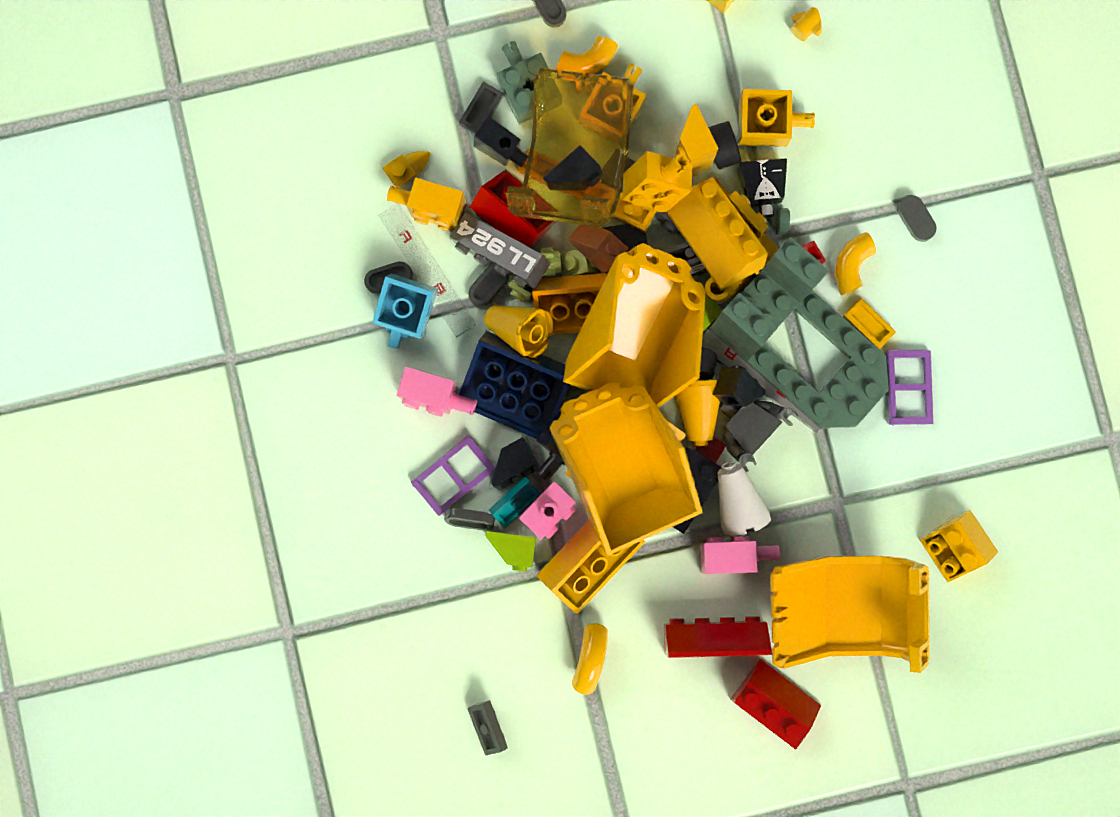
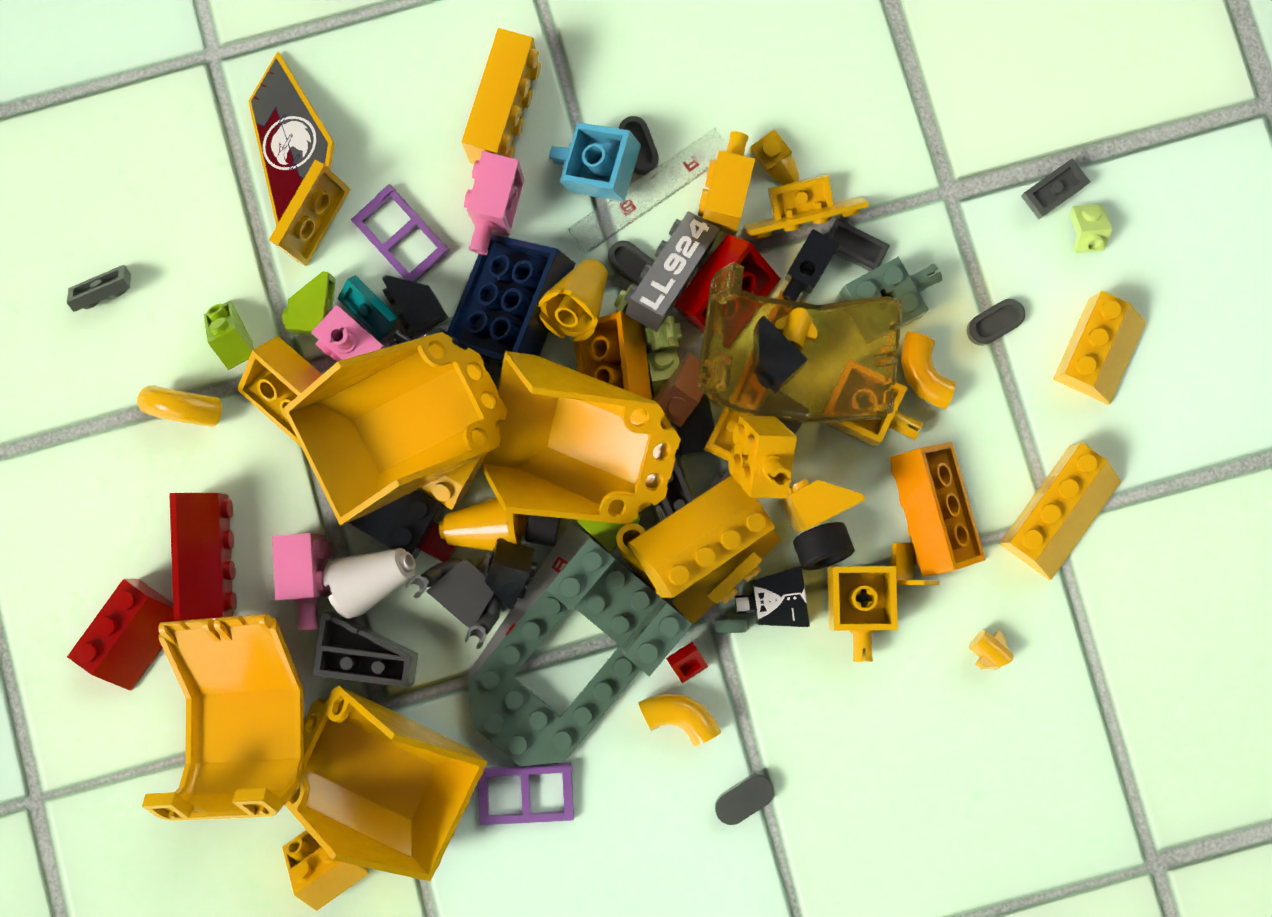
camera: 90 degrees right, 0 degrees up
dark grey tile [444,508,495,531] -> none
yellow tile [843,298,896,349] -> none
none -> lime slope [203,300,254,370]
none -> piece [248,51,351,267]
none -> yellow windscreen [285,686,487,882]
none -> dark grey wedge [312,611,418,688]
none -> yellow brick [461,27,541,164]
none -> yellow bracket [744,174,869,239]
none -> yellow piece [774,308,818,351]
none -> light orange slope [889,442,986,577]
none -> yellow bracket [891,542,940,585]

